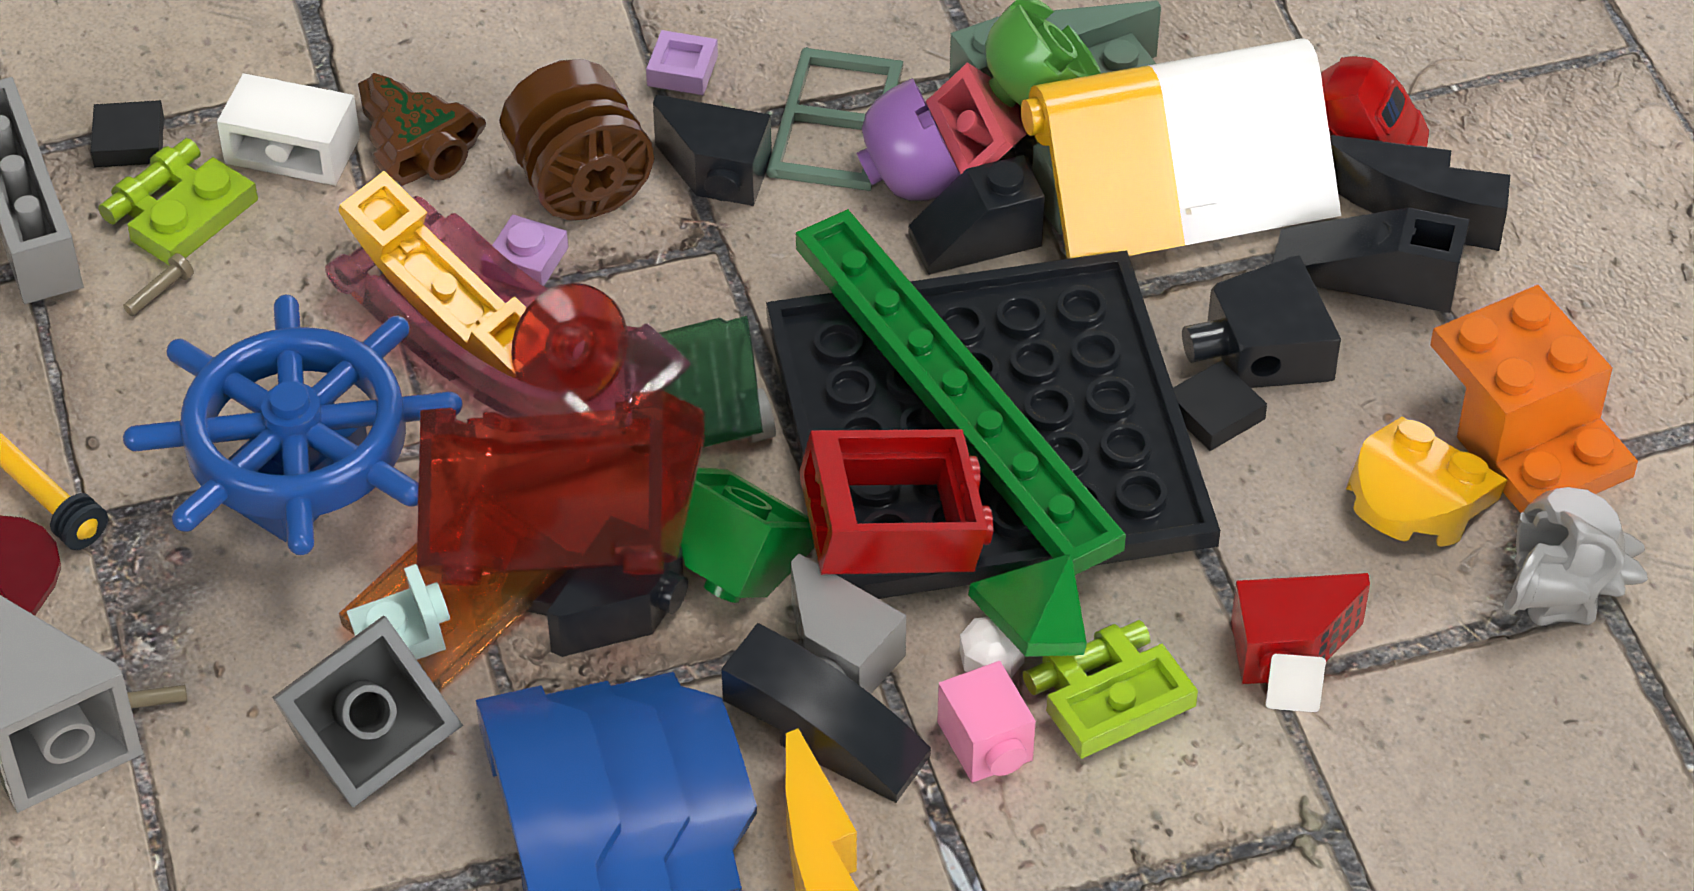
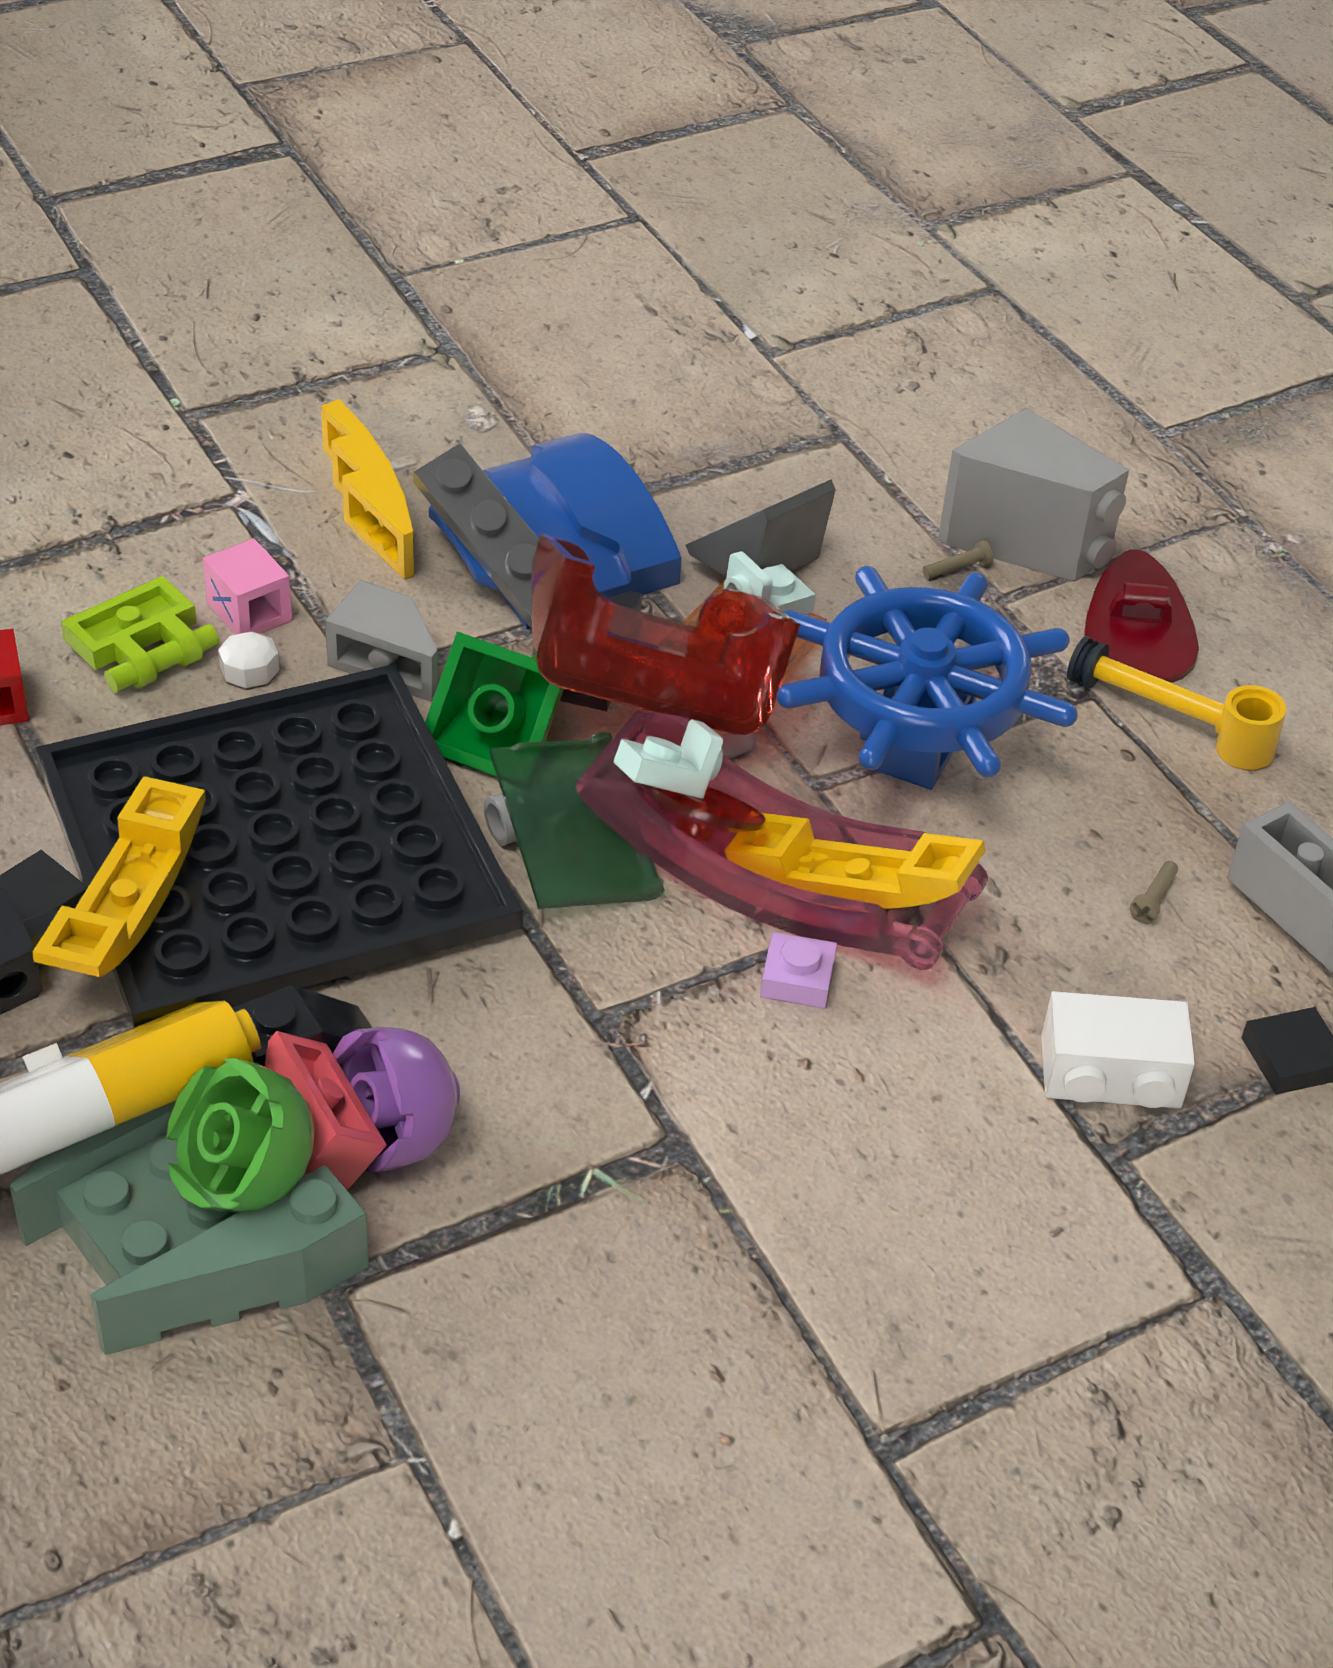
camera: 165 degrees right, 5 degrees down
lime plate [98,138,258,266] -> none
reddish brown rock [358,73,486,186] -> none
reddish brown wheel [499,59,655,221] -> none
lavender plate [646,30,718,95] -> none
black slope [653,95,772,206] -> none
black slope [721,623,931,803] -> none
sand green window [766,47,903,191] -> none
green plate [796,209,1126,575] -> none
red window [799,429,993,575] -> none
green slope [968,553,1087,657] -> none
none -> yellow slope [33,776,206,977]
none -> dark grey plate [413,443,591,637]
none -> light aqua bracket [614,719,723,799]

